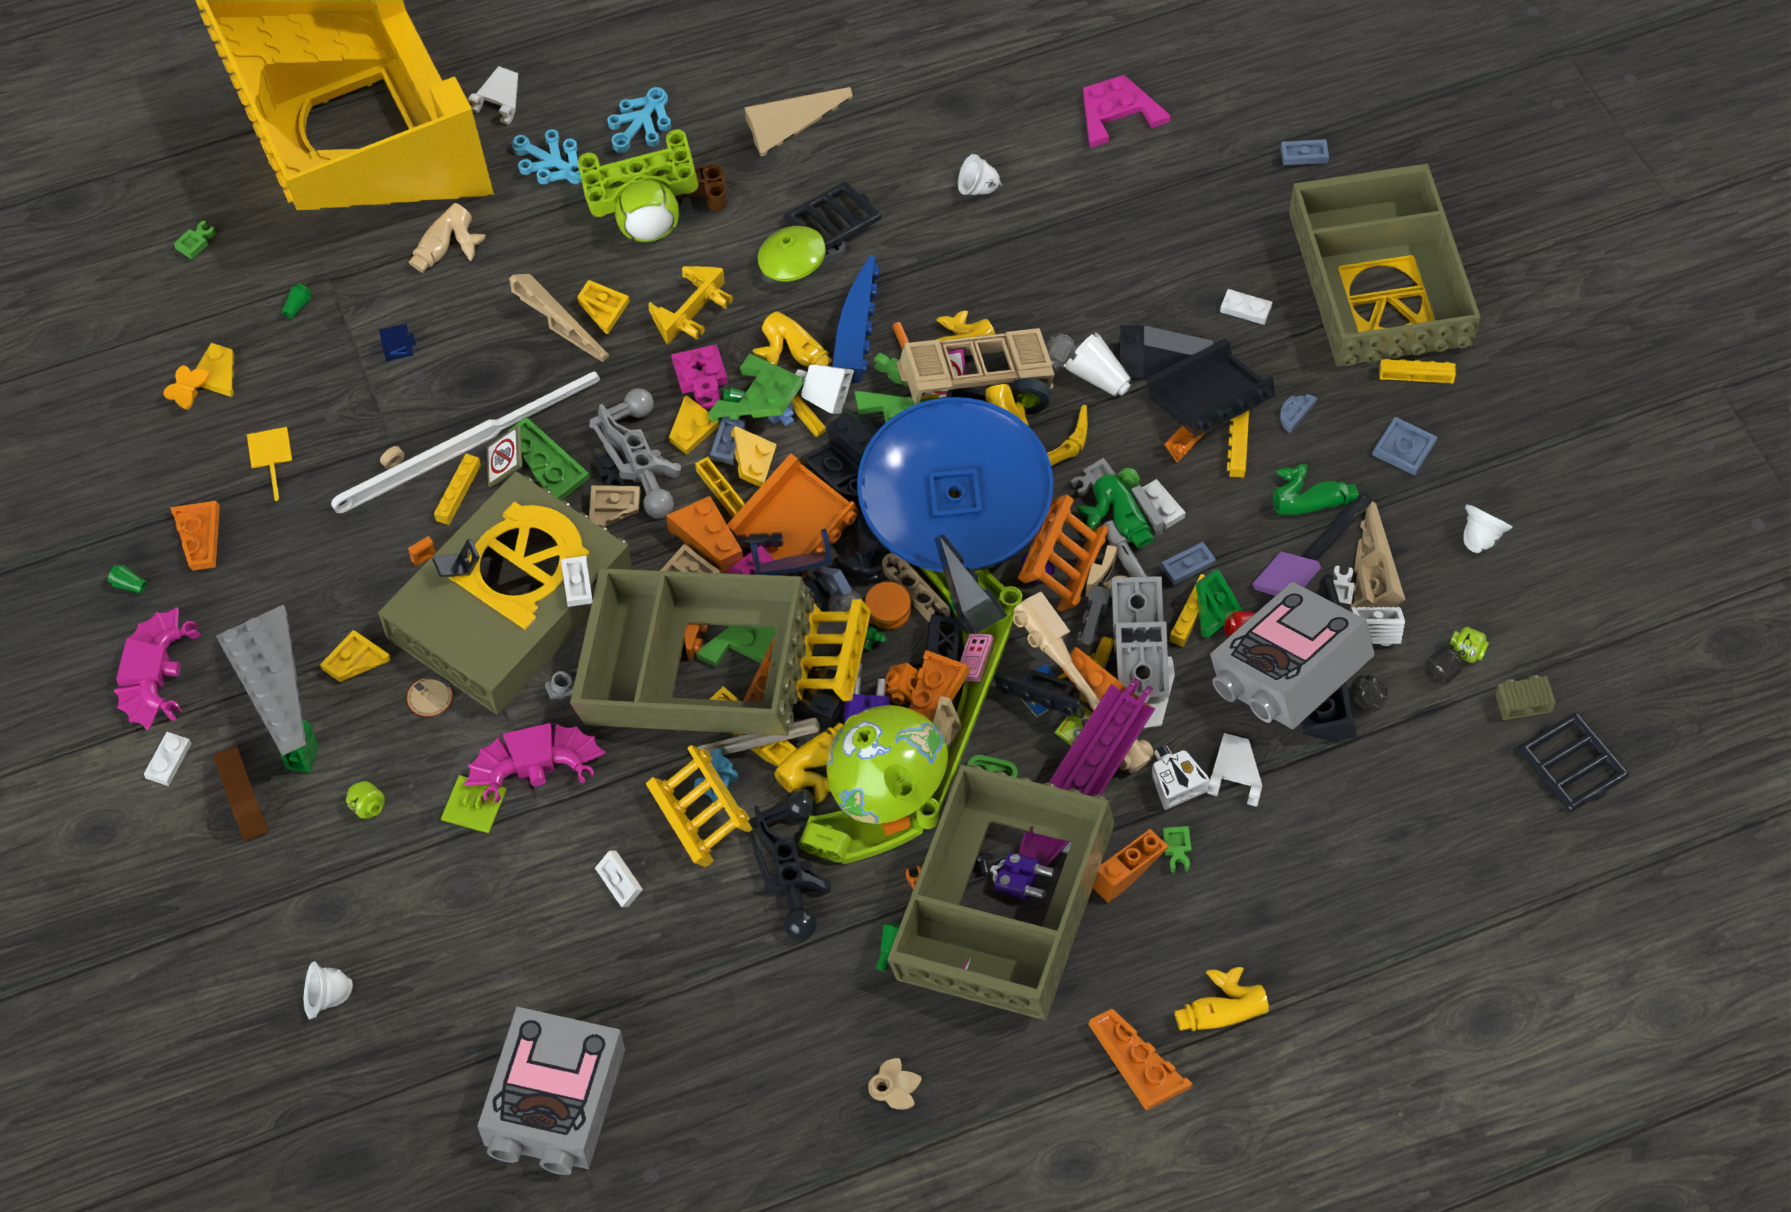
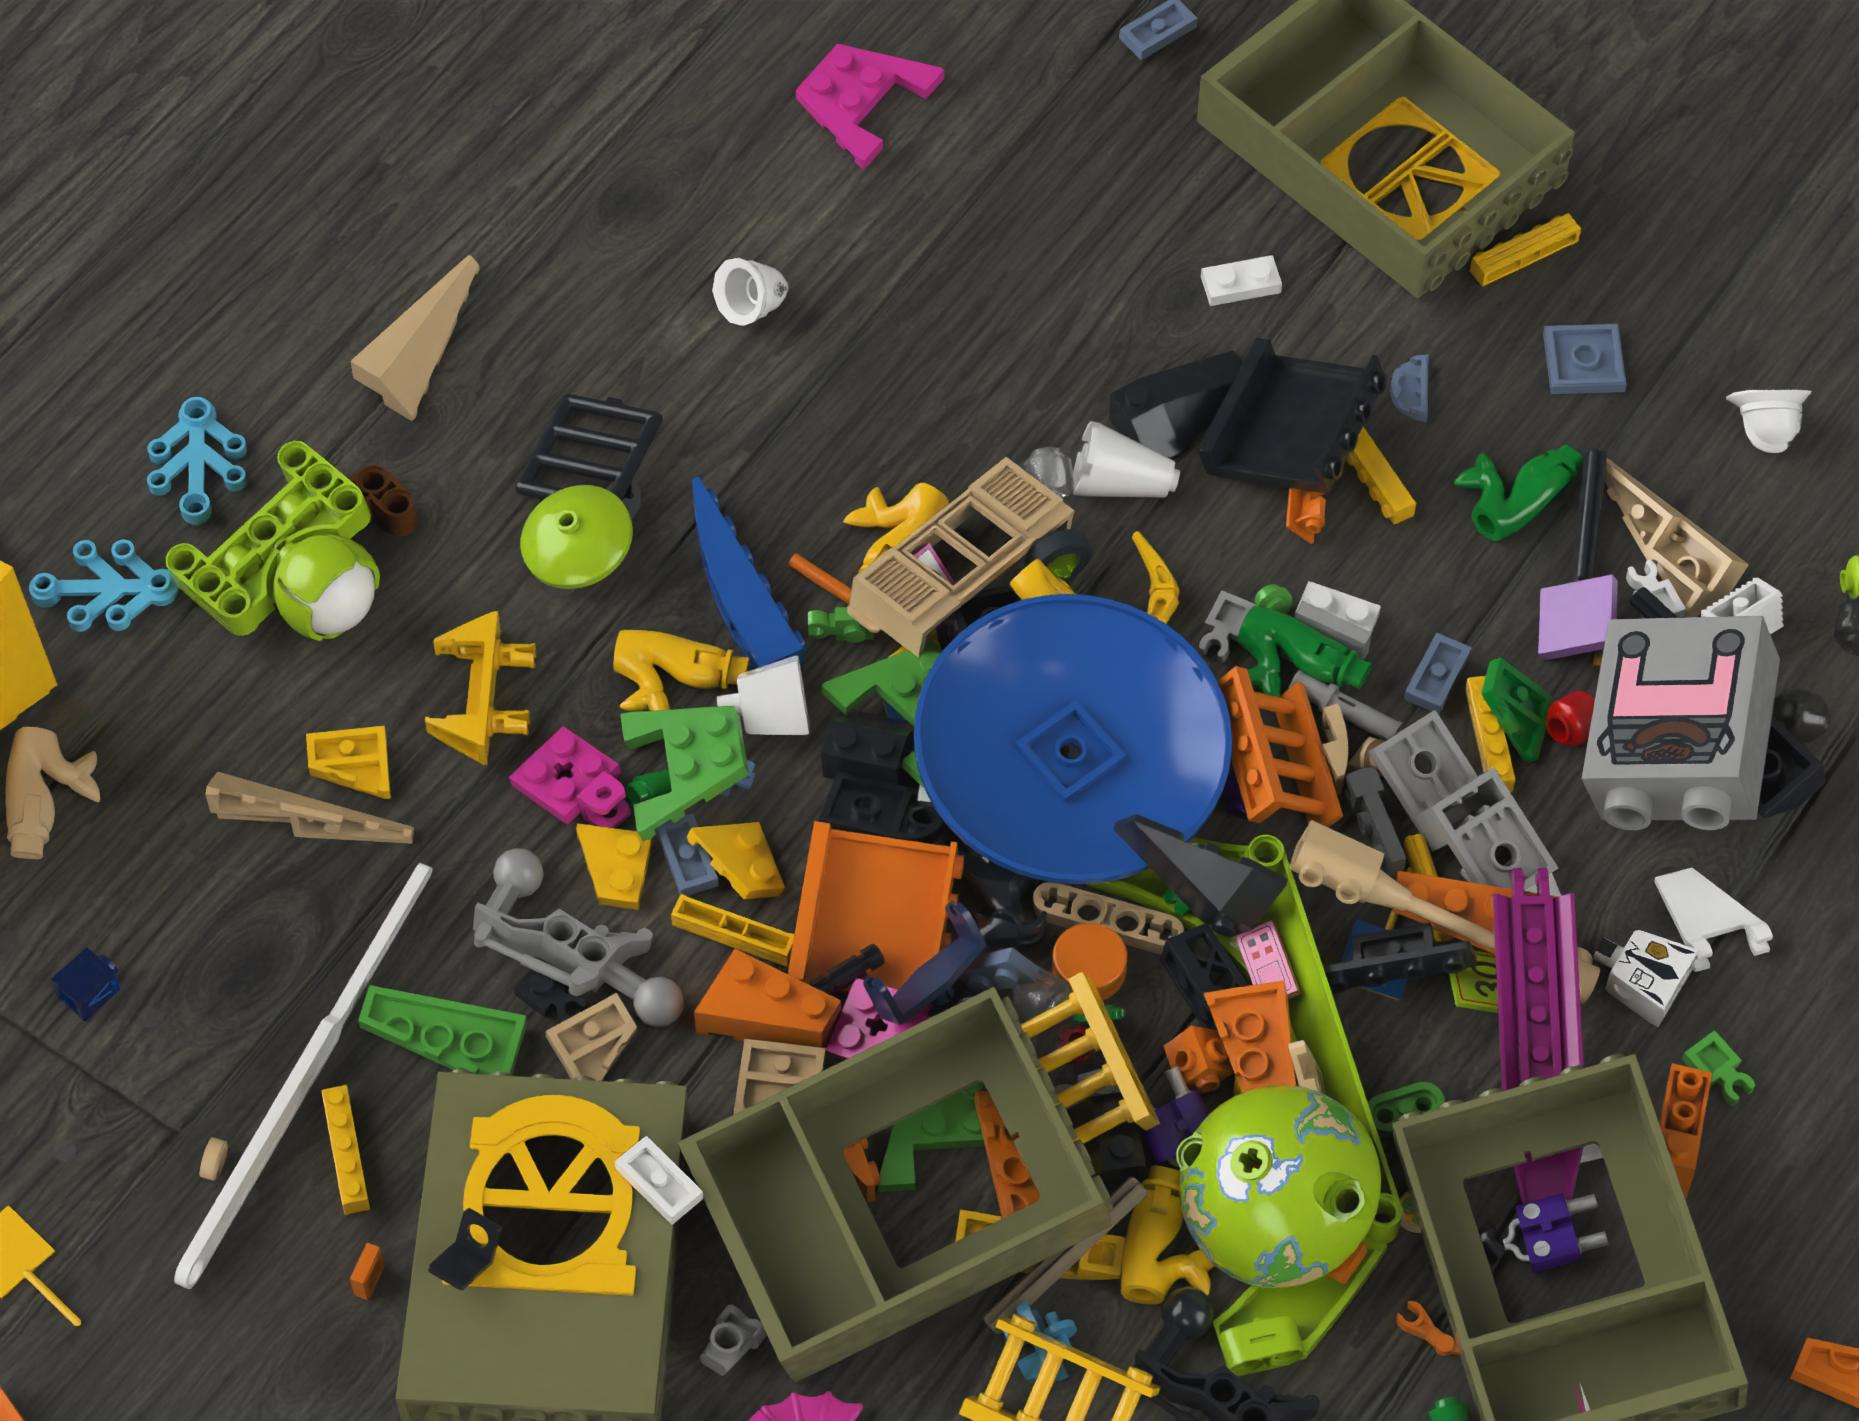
camera: 35 degrees left, 0 degrees up
piece [487,426,523,488] -> none
yellow axle [792,394,826,437] -> none

